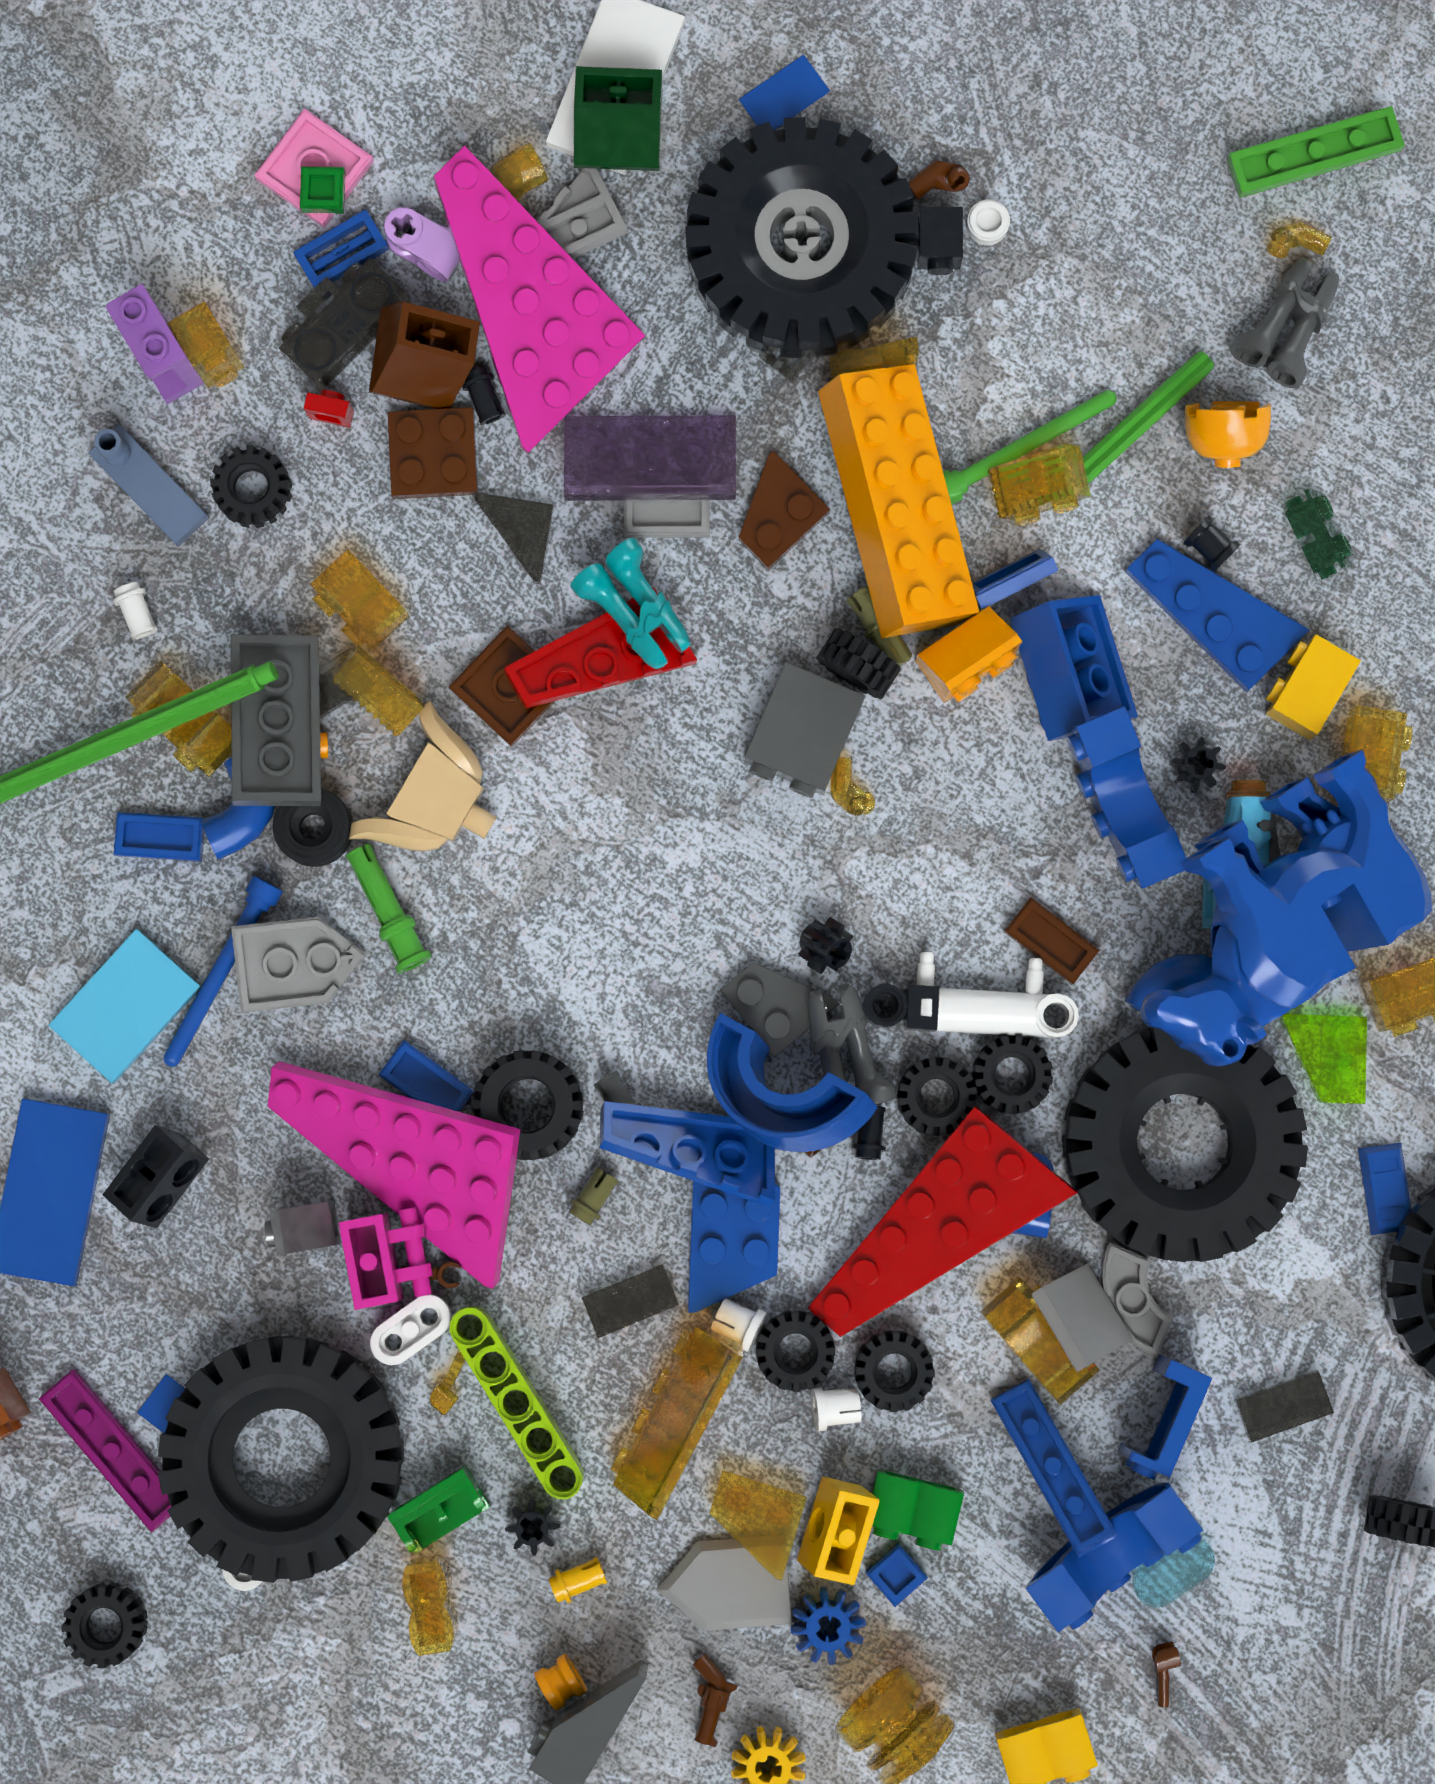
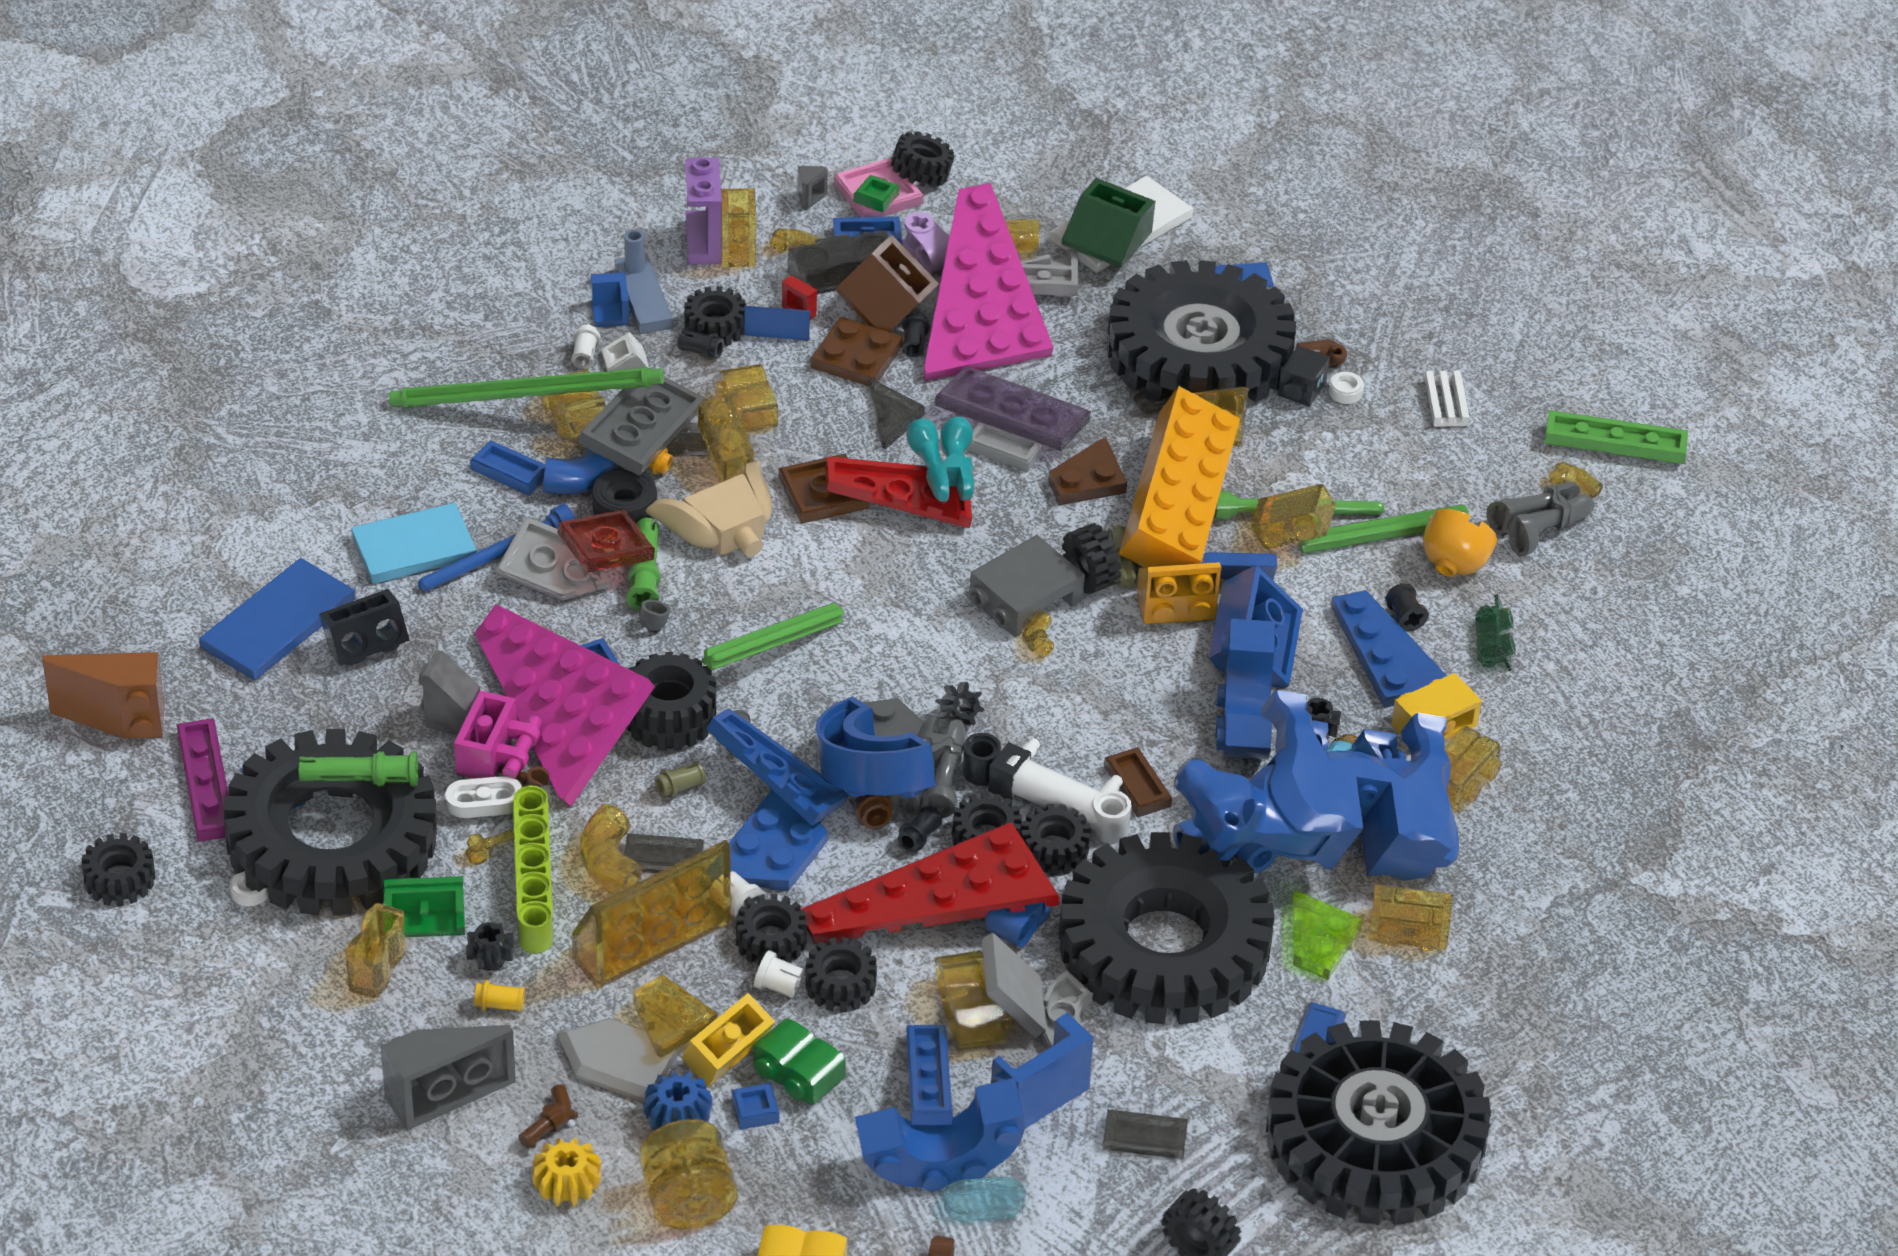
camera: 20 degrees right, 40 degrees down
none -> bright green pin [299,752,418,786]
none -> clear red tile [558,510,655,573]
none -> clear yellow cylinder [579,804,643,898]
none -> blue panel [591,272,629,327]
none -> white slope [601,332,649,372]
none -> dark grey hinge [639,599,670,631]
none -> black pin [677,328,724,360]
none -> bright green axle [702,603,844,670]
none -> blue sticker [744,306,810,341]
none -> clear yellow arm [769,228,822,253]
none -> dark grey slope [798,166,828,210]
none -> black tyre [890,131,955,187]
none -> white tile [1425,370,1469,427]

